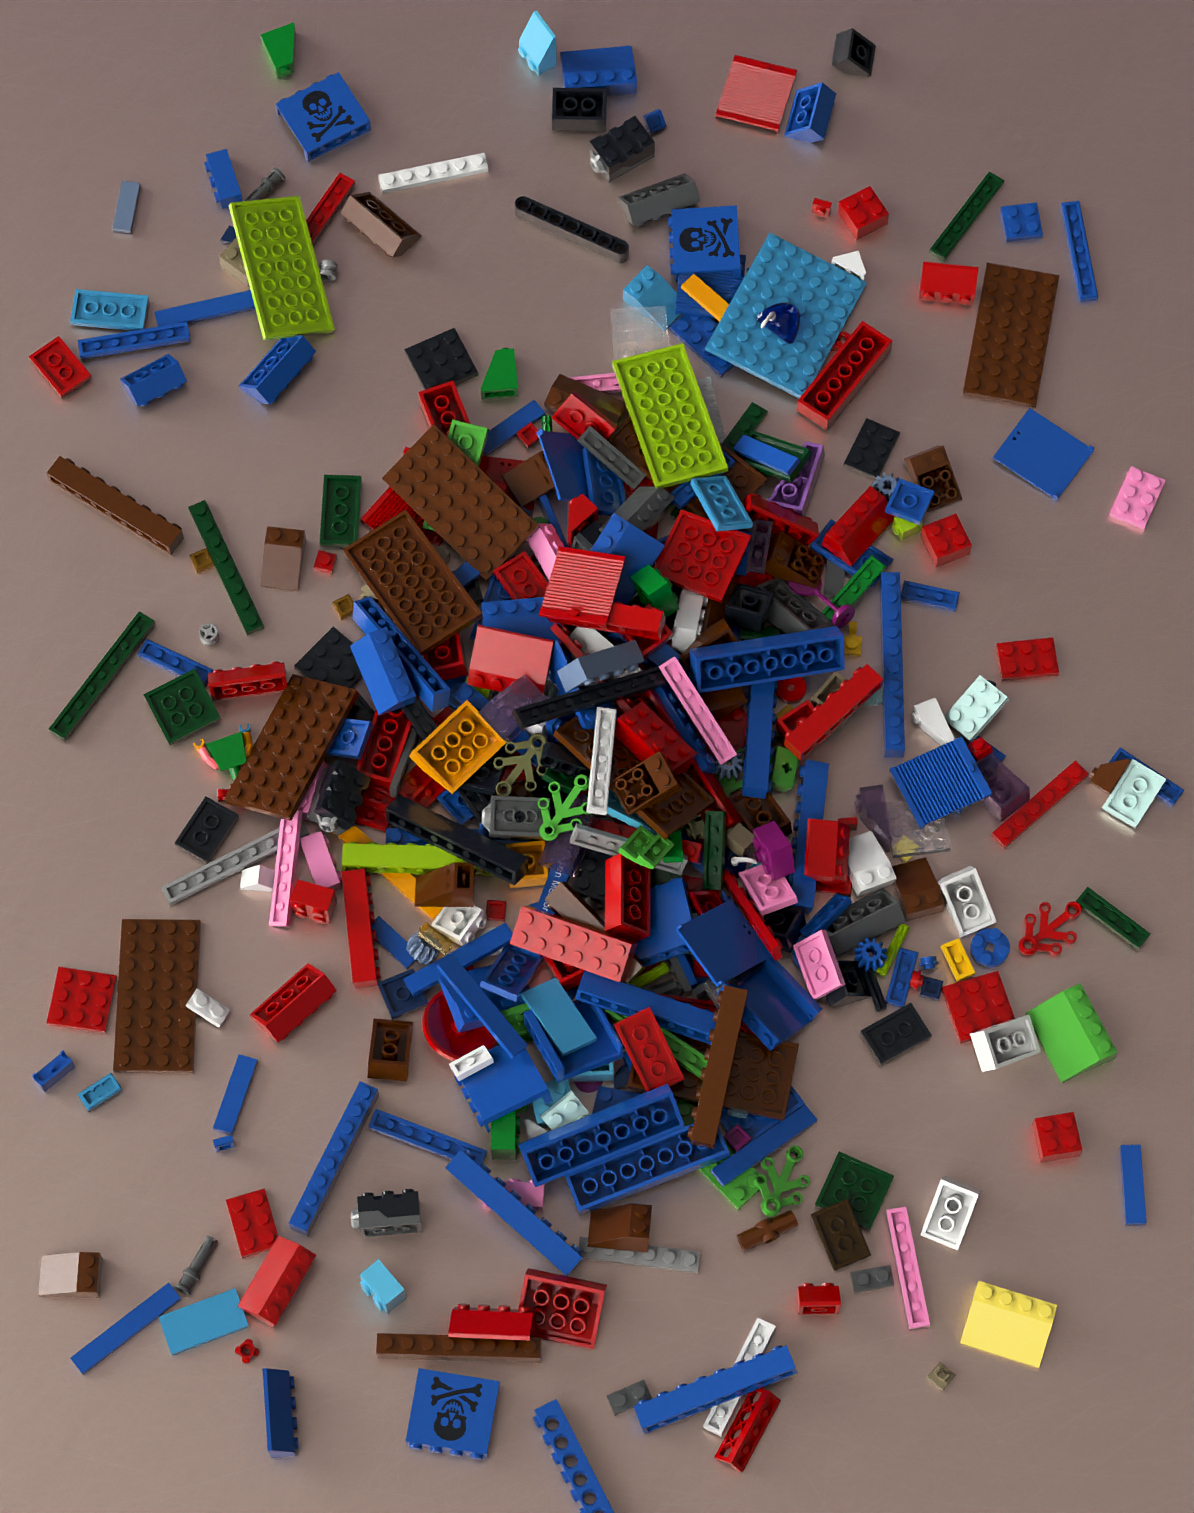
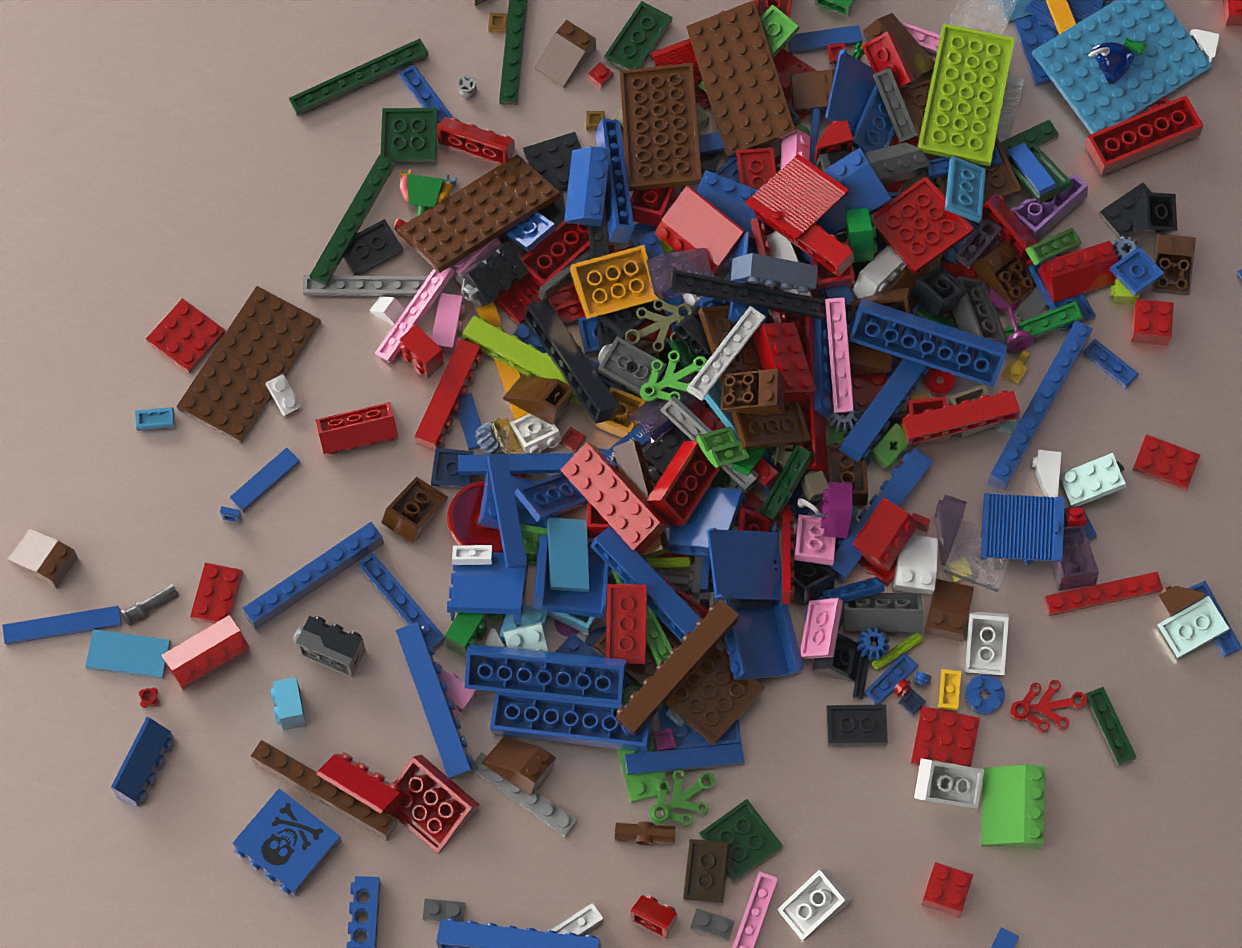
camera: 30 degrees right, 0 degrees up
blue hinge [31,1050,75,1092] -> none
none -> dark green plate [309,155,396,286]
none -> bright green tile [1026,228,1082,266]
none -> green pin [1123,37,1147,56]
none -> black slope [1133,192,1178,234]

